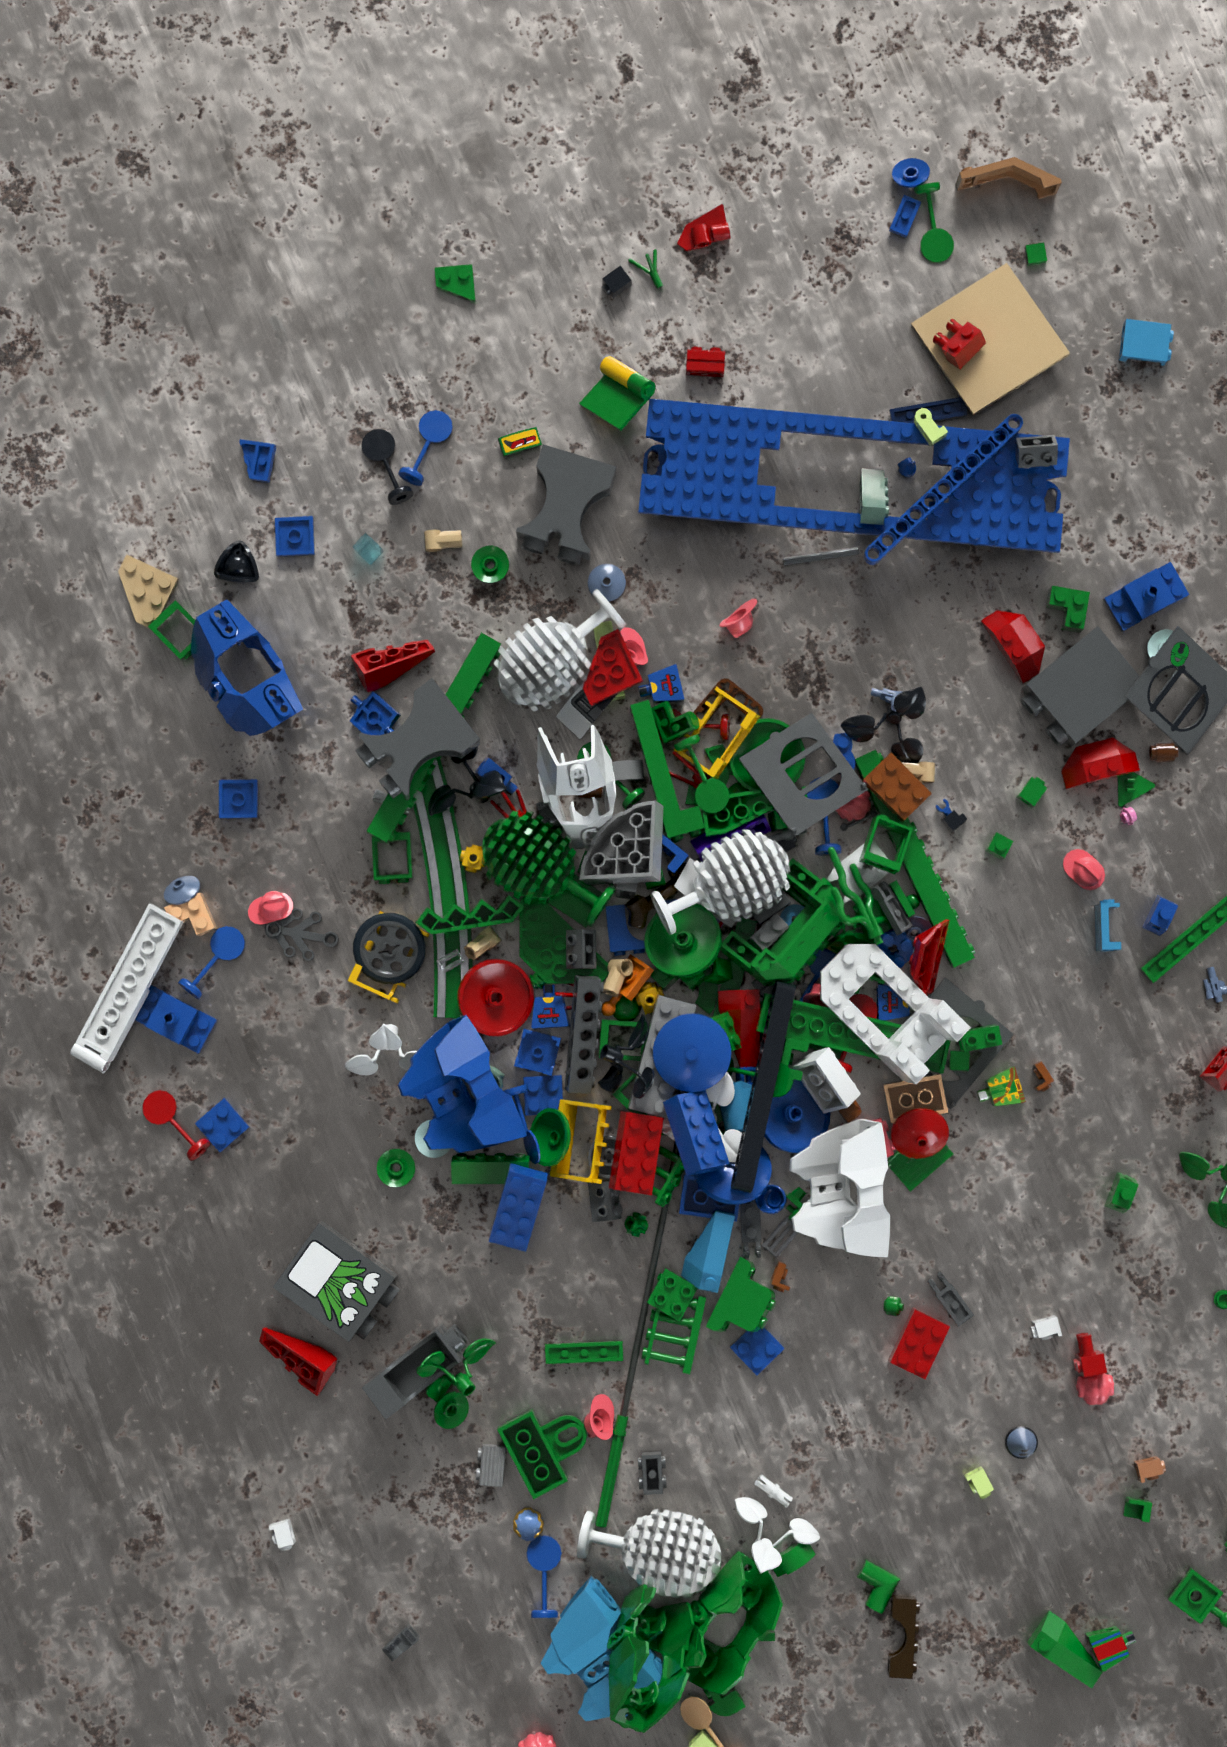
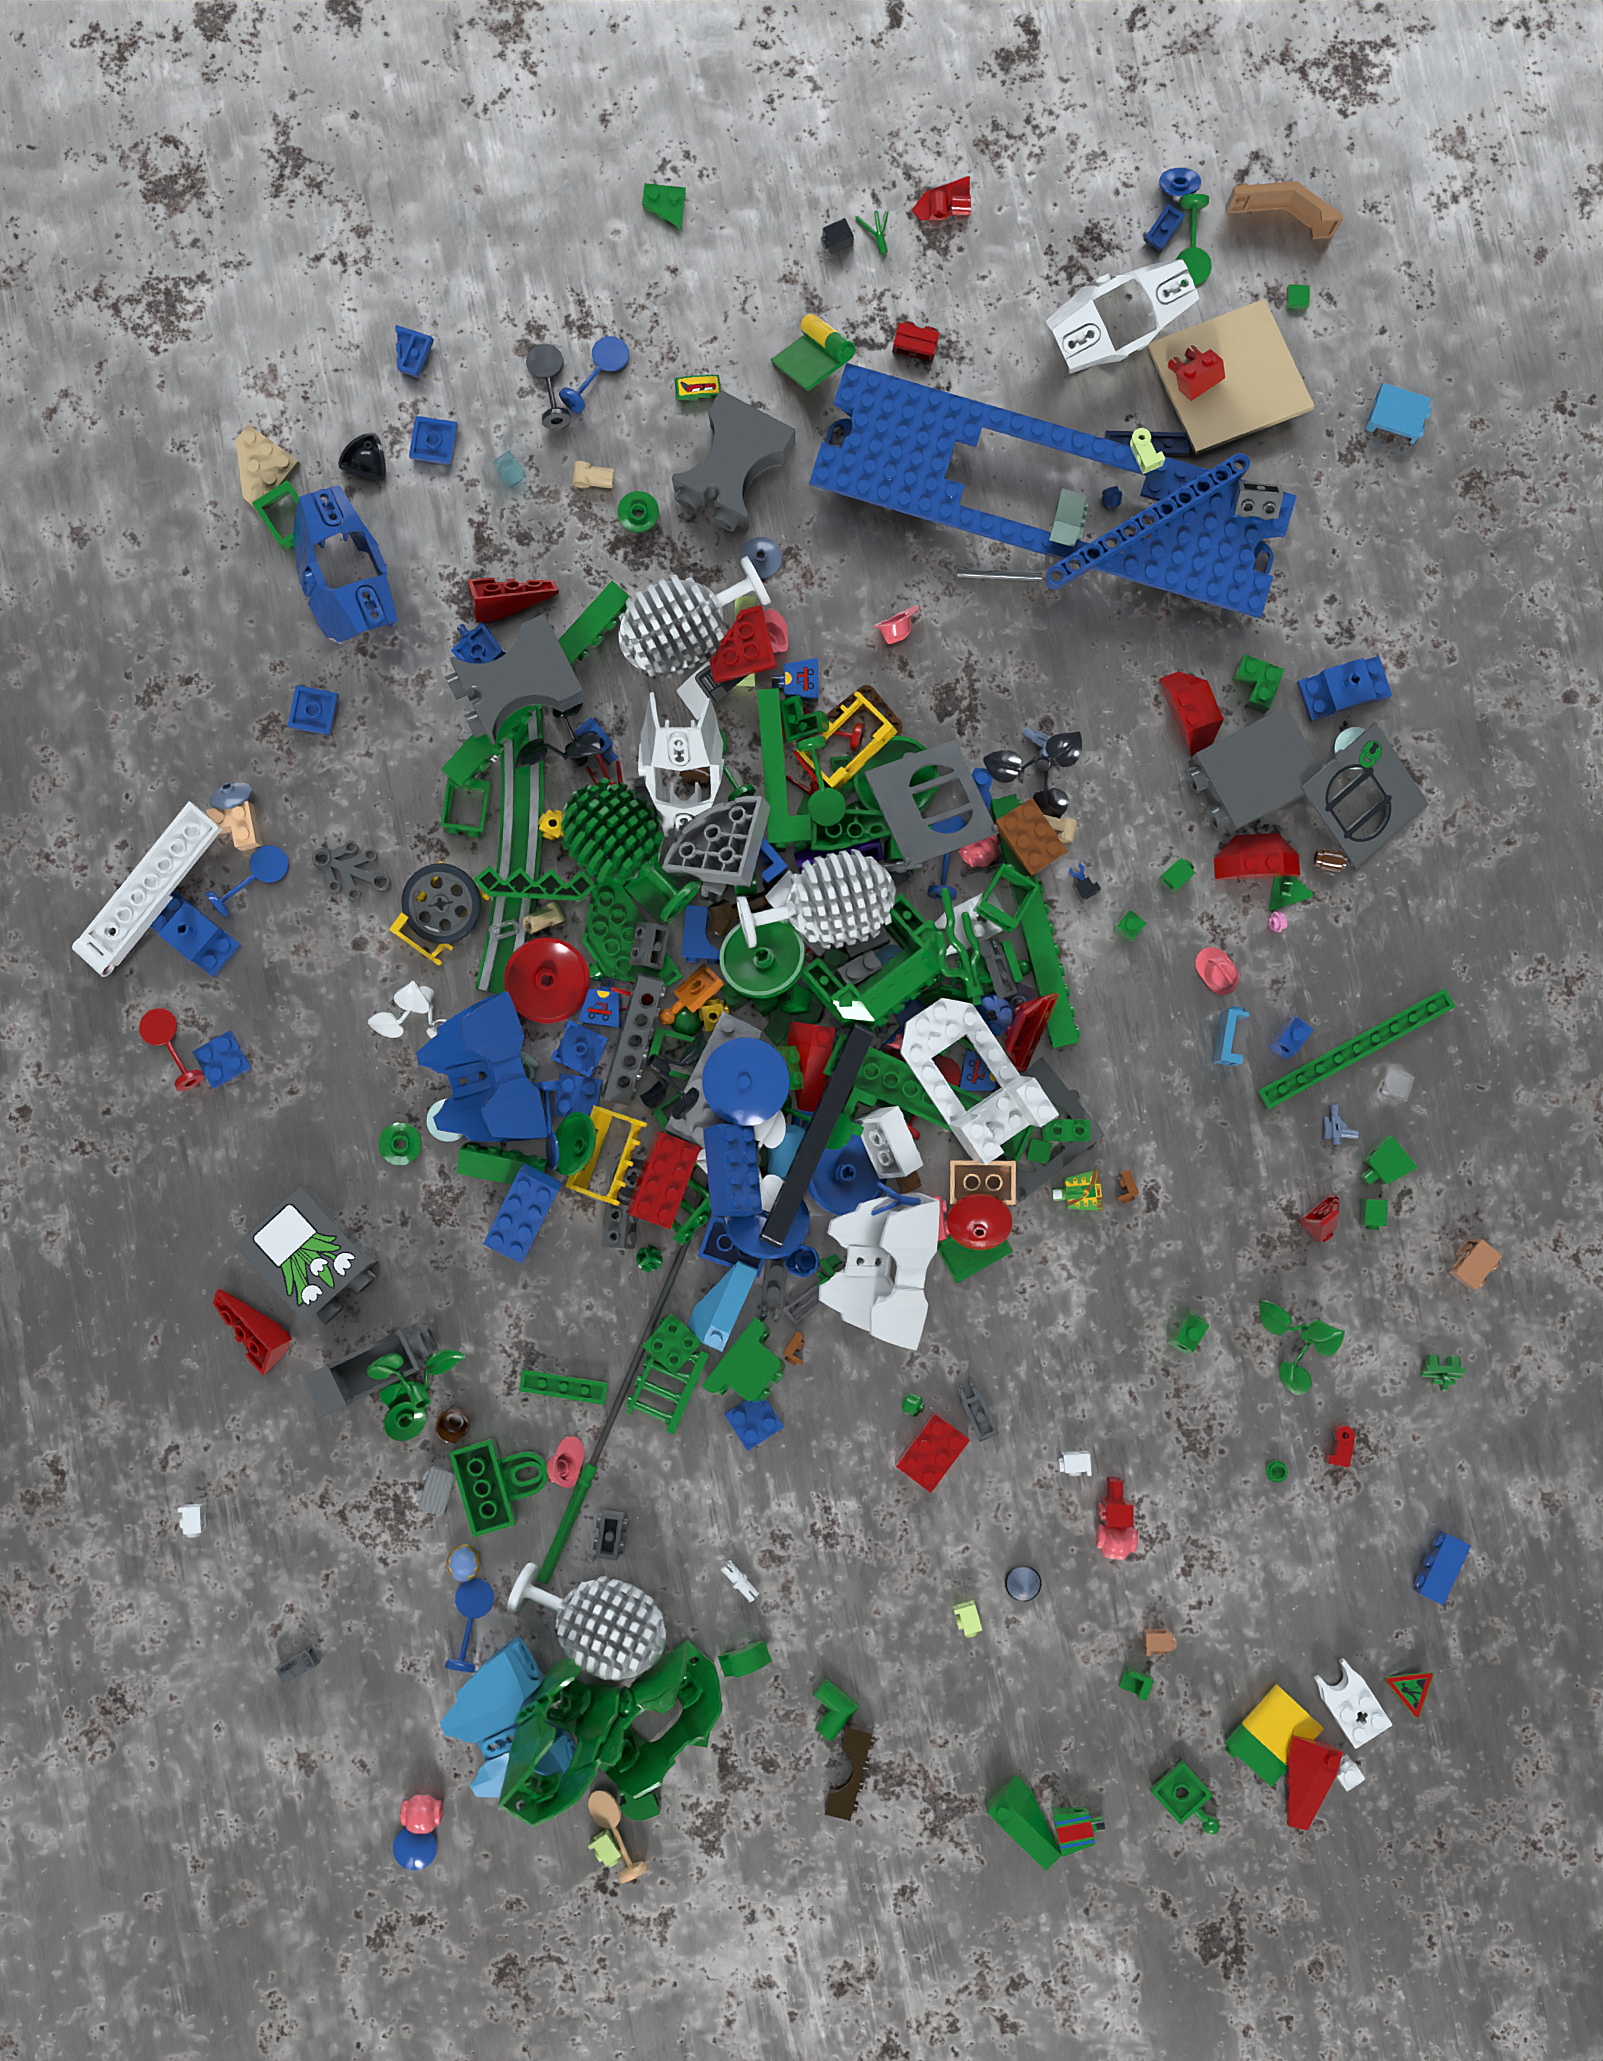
camera: 10 degrees right, 0 degrees up
coral piece [248,891,293,925] -> none
tan piece [603,959,633,997] -> none
light grey panel [612,760,644,781] -> none
white plant [734,1497,820,1573] -> none
none -> reddish brown hair [435,1408,470,1443]
none -> blue plant [871,1182,920,1216]
none -> white piece [1046,259,1200,374]

